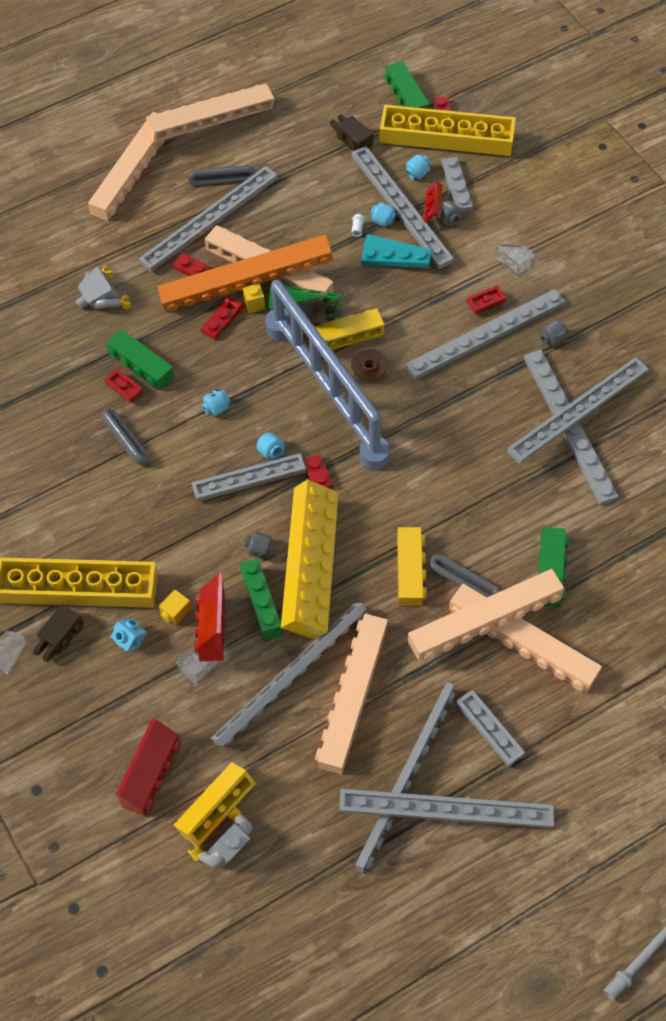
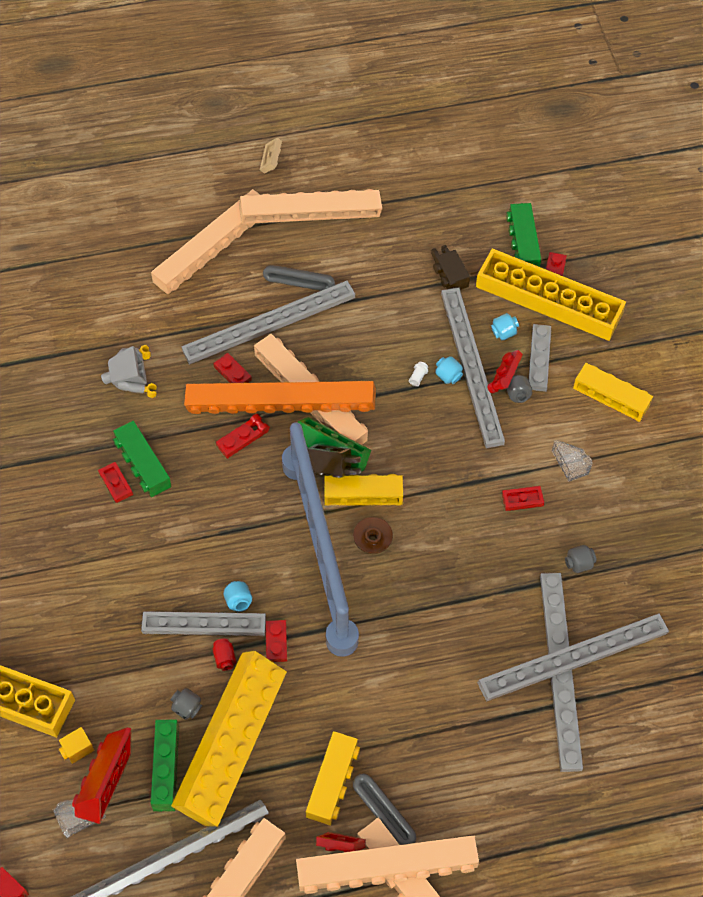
camera: 15 degrees right, 0 degrees up
dark grey piece [102,409,150,465] -> none
medium azure brick [111,618,147,652] -> none
medium azure head [202,389,230,416] -> none
yellow brick [242,283,265,314] -> none
teal wing [361,234,432,268] -> none
light grey plate [405,289,565,380] -> none
green brick [538,526,569,607] -> none
none -> red brick [212,638,237,671]
none -> tan plate [260,138,282,174]
none -> red plate [316,832,366,853]
none -> yellow brick [573,363,653,422]

